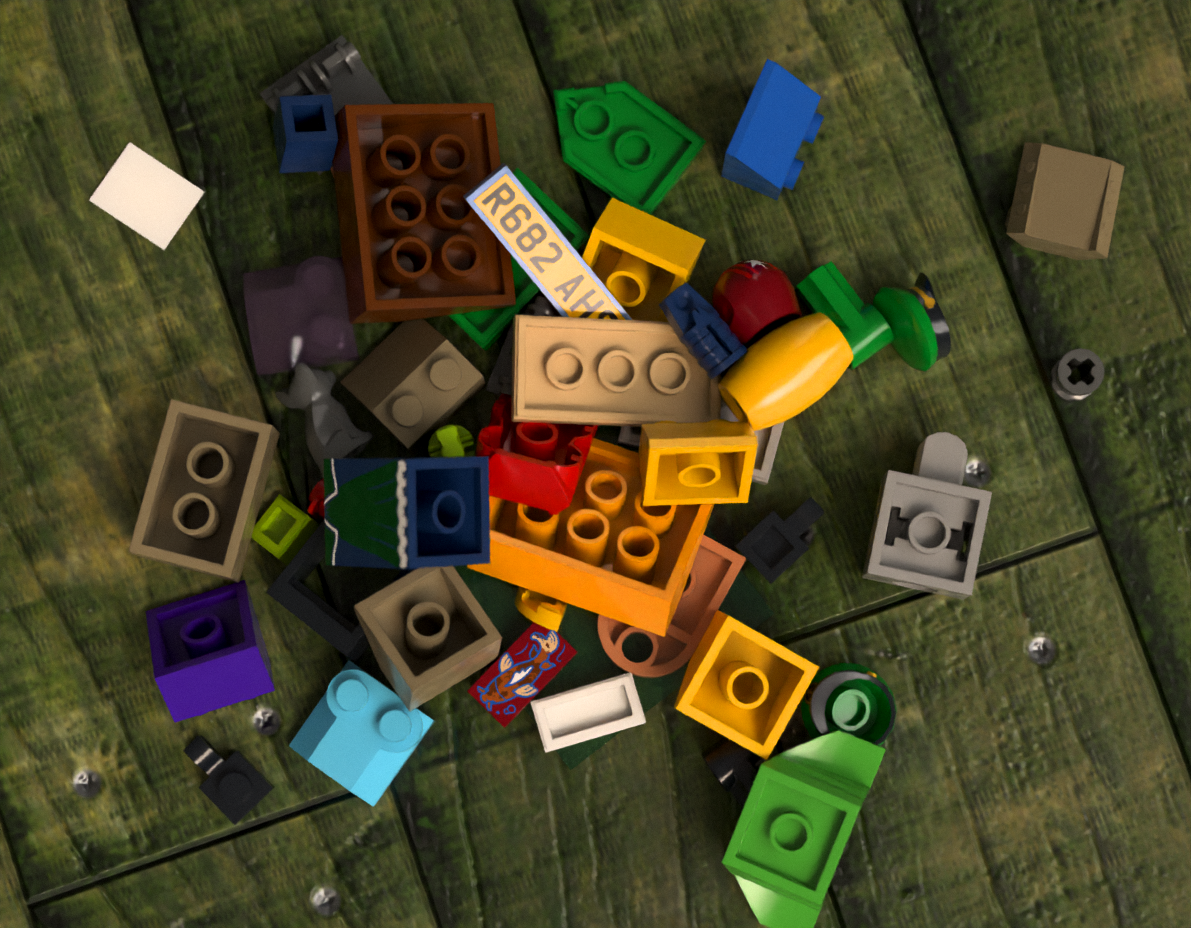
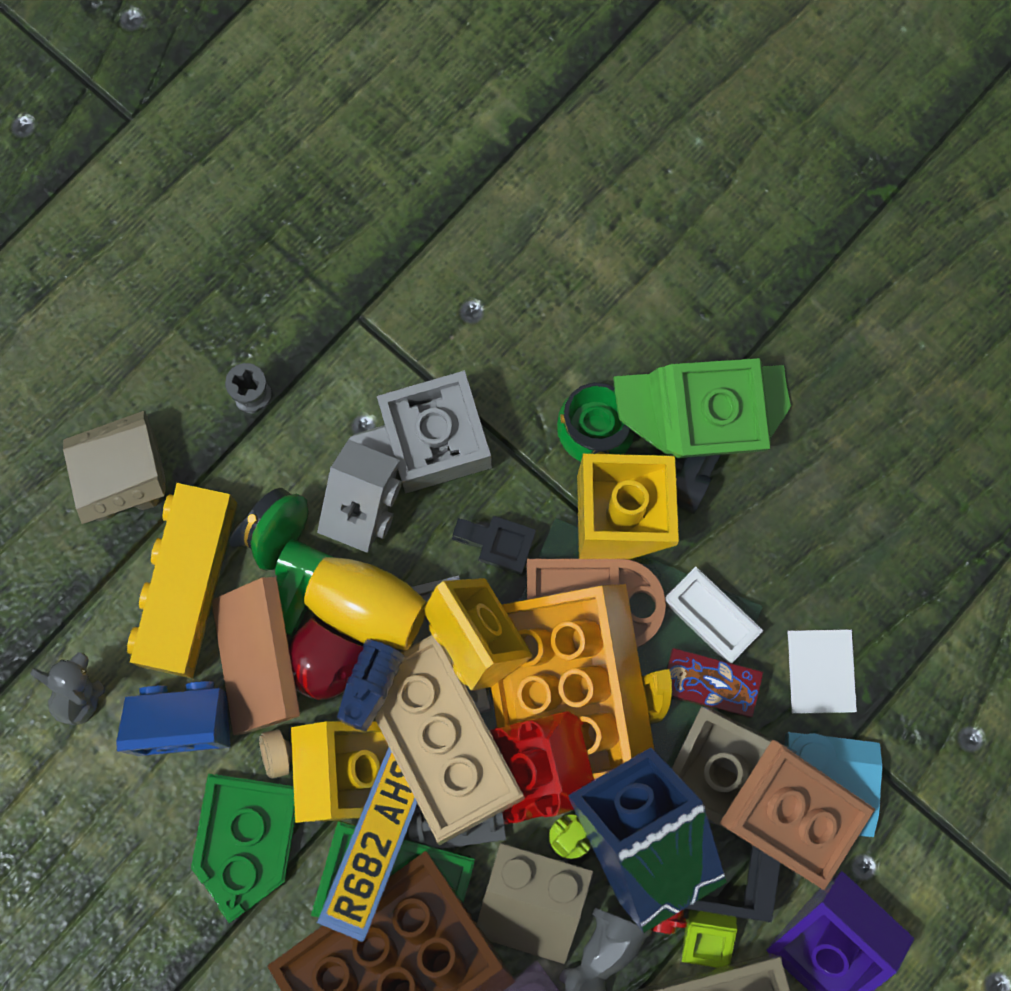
camera: 120 degrees left, 5 degrees down
black plate [183,735,275,825] -> none
none -> dark grey animal [30,652,105,725]
none -> yellow brick [127,483,238,679]
none -> nougat tile [211,577,300,735]
none -> tan tile [259,729,292,779]
none -> light grey brick [317,440,402,553]
none -> nougat tile [720,739,875,890]
none -> white sticker [788,630,857,713]

